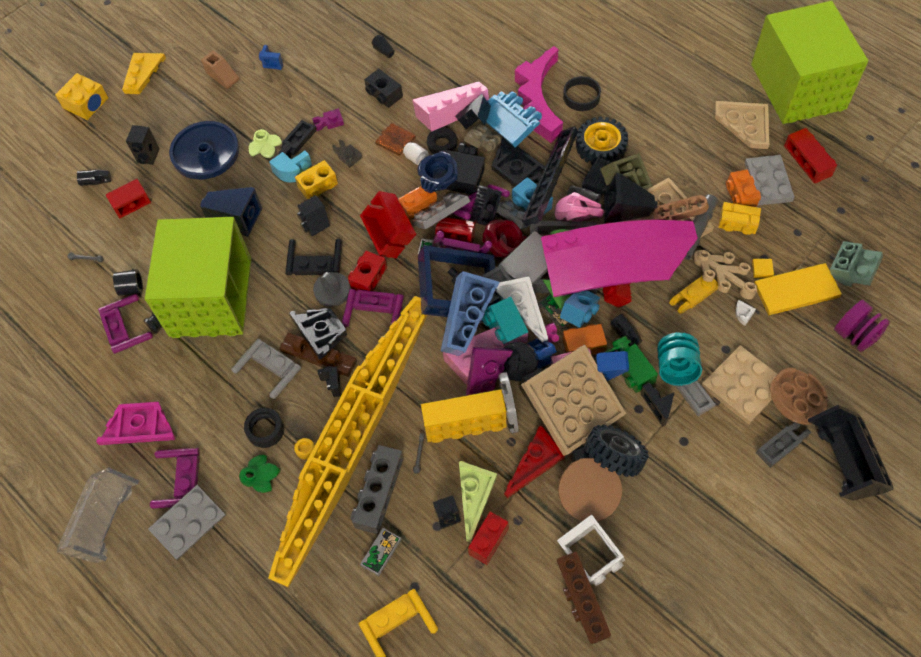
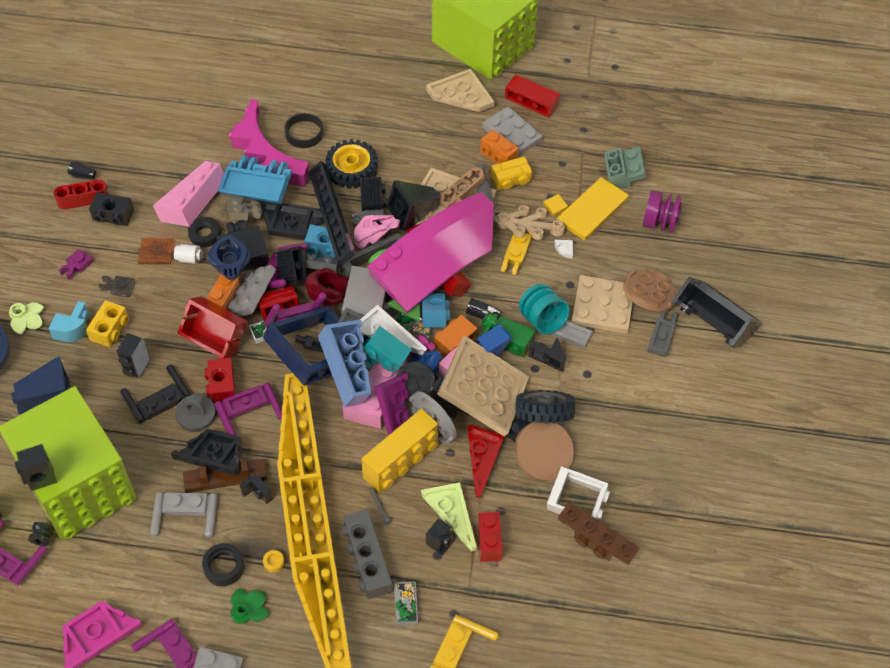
camera: 40 degrees left, 5 degrees down
black hinge [278,120,317,158] -> none
black slope [455,94,491,129] -> none
olive brick [601,153,653,190] -> none
none -> black brick [14,444,58,491]
none -> red beam [53,179,109,209]

